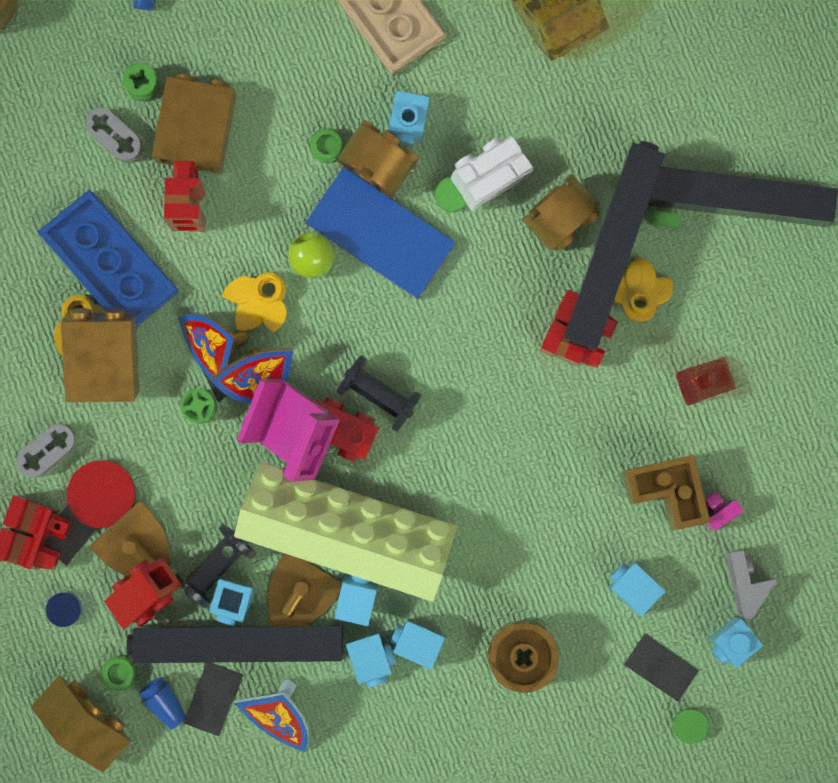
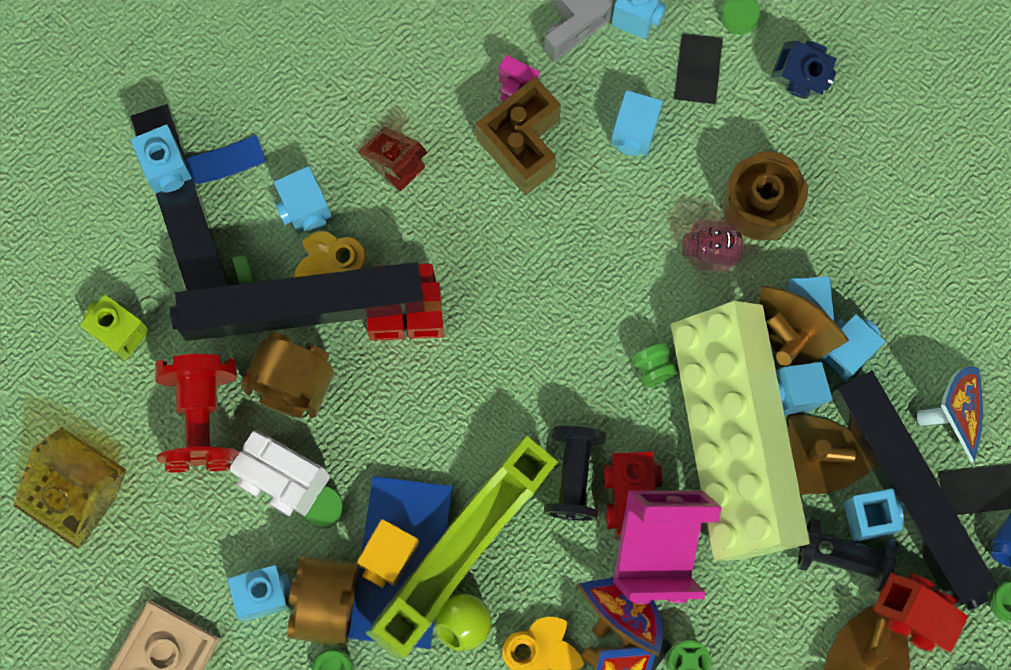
camera: 110 degrees left, 10 degrees down
none -> lime brick [80,294,150,362]
none -> medium azure brick [130,124,192,194]
none -> red piece [155,354,239,473]
none -> blue sticker [188,135,266,184]
none -> medium azure brick [274,166,332,234]
none -> yellow brick [357,519,420,588]
none -> lime arch [365,436,558,659]
none -> bright green wheel [631,343,679,388]
none -> clear pink head [682,220,743,272]
none -> pearl gold shield [760,285,849,367]
none -> dark blue brick [770,40,837,99]

